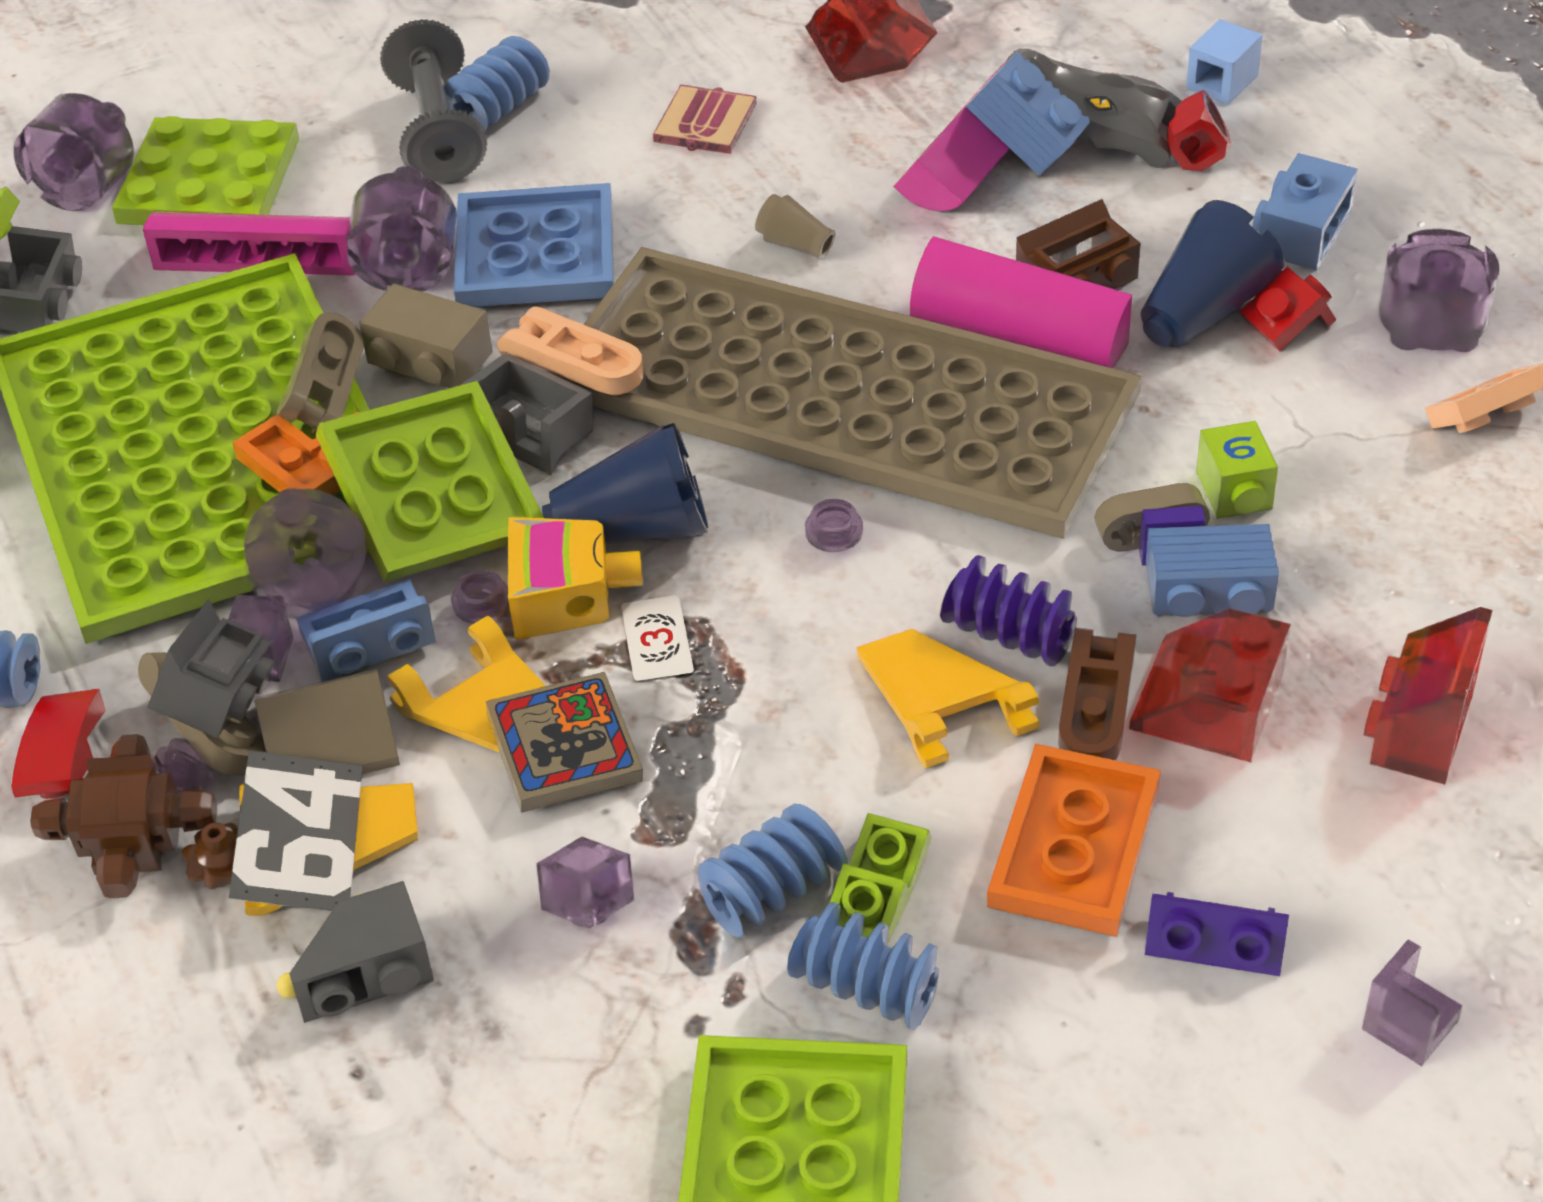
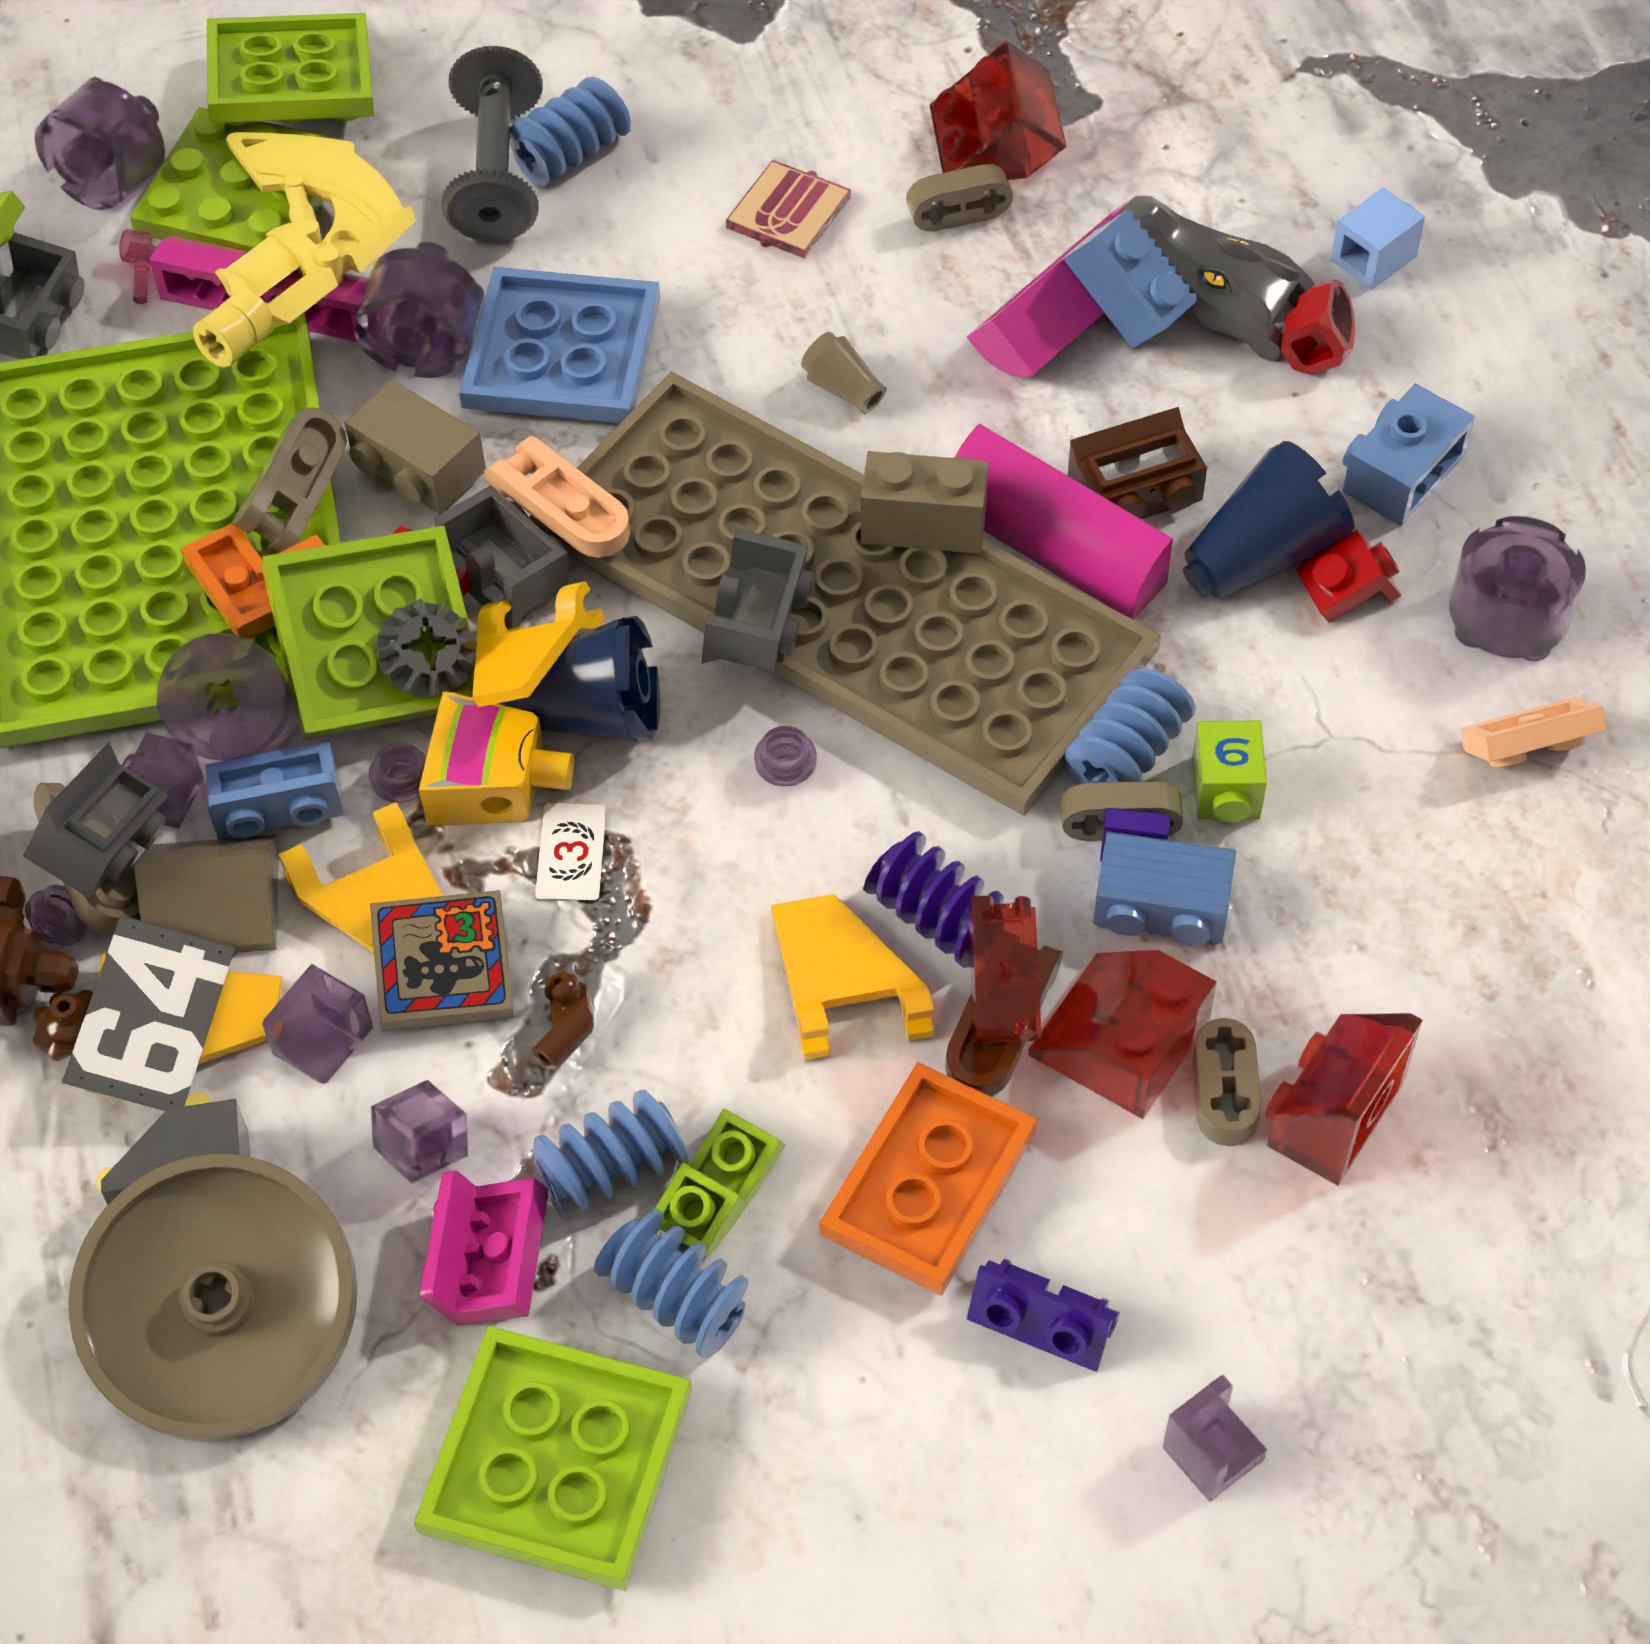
camera: 10 degrees right, 10 degrees up
none -> dark tan dish [68,1154,357,1441]
none -> clear pink hand [119,229,156,304]
none -> light yellow piece [193,132,416,367]
none -> lime plate [207,13,374,126]
none -> clear purple panel [262,964,373,1084]
none -> dark grey gear [376,598,477,698]
none -> dark pink bracket [421,1170,549,1326]
none -> yellow flag [473,581,605,707]
none -> reddish brown arm [532,971,595,1071]
none -> dark grey window [701,528,814,672]
none -> dark tan brick [861,451,989,554]
none -> dark tan beam [906,164,1014,231]
none -> clear red hinge [968,895,1042,1043]
none -> medium blue piece [1064,668,1196,784]
none -> dark tan beam [1193,1018,1262,1146]

